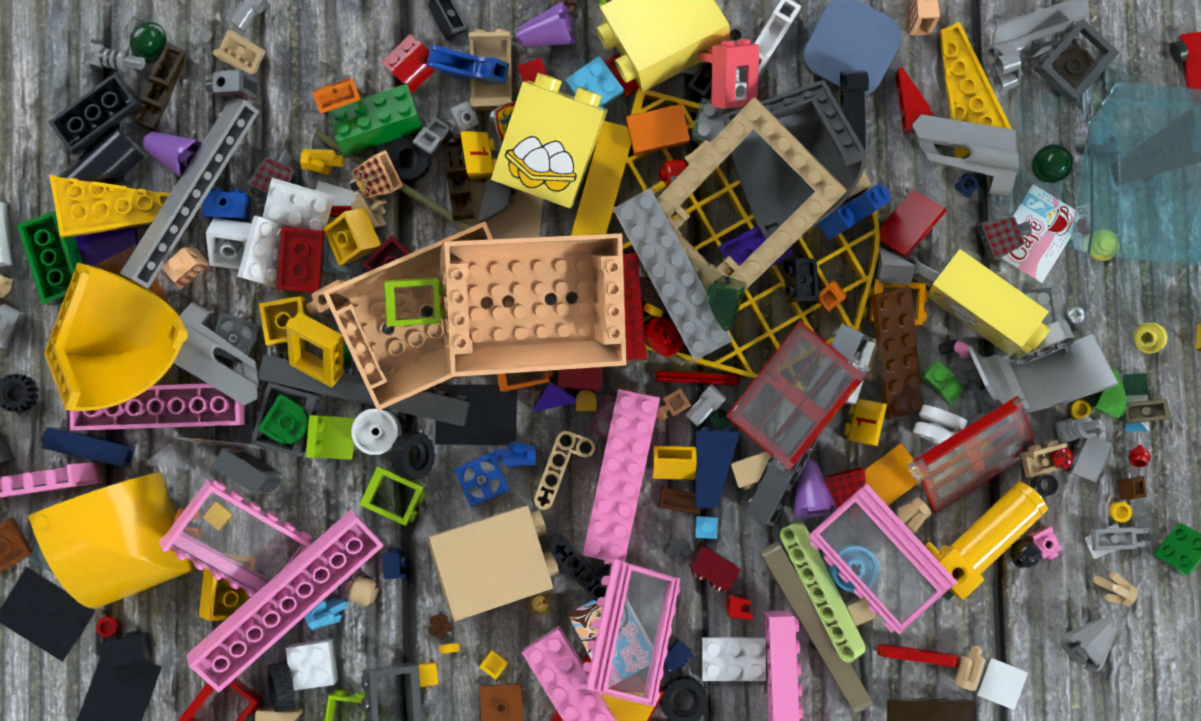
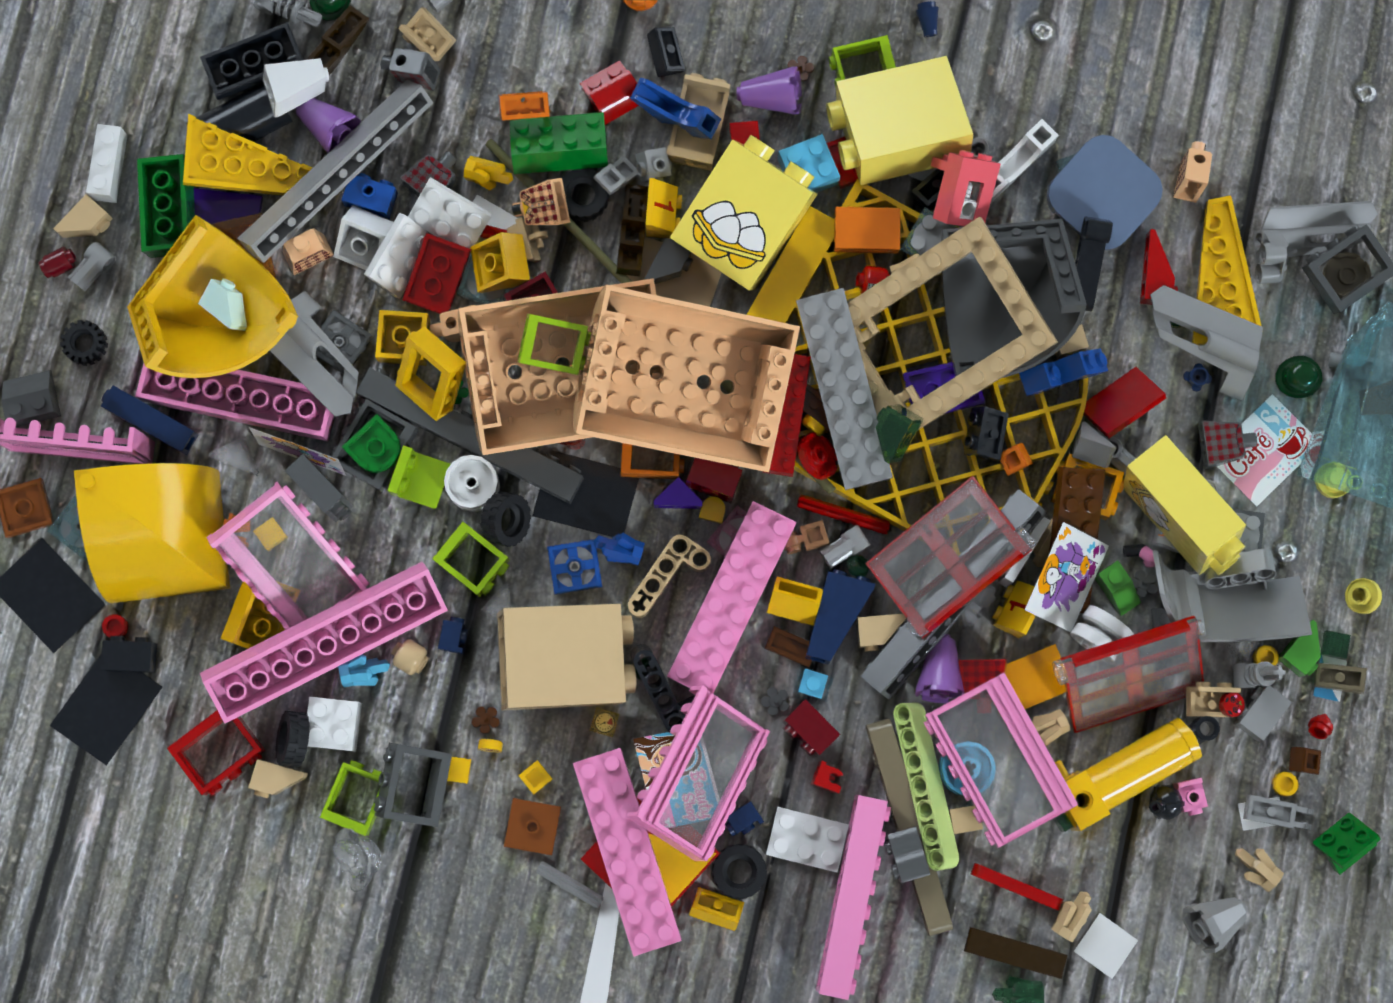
camera: 10 degrees right, 5 degrees down
shield [489,102,516,142] -> none
none -> light aqua slope [198,278,247,331]
none -> white slope [263,58,329,117]
none -> dark grey brick [884,826,931,883]
none -> sticker [1025,522,1109,632]

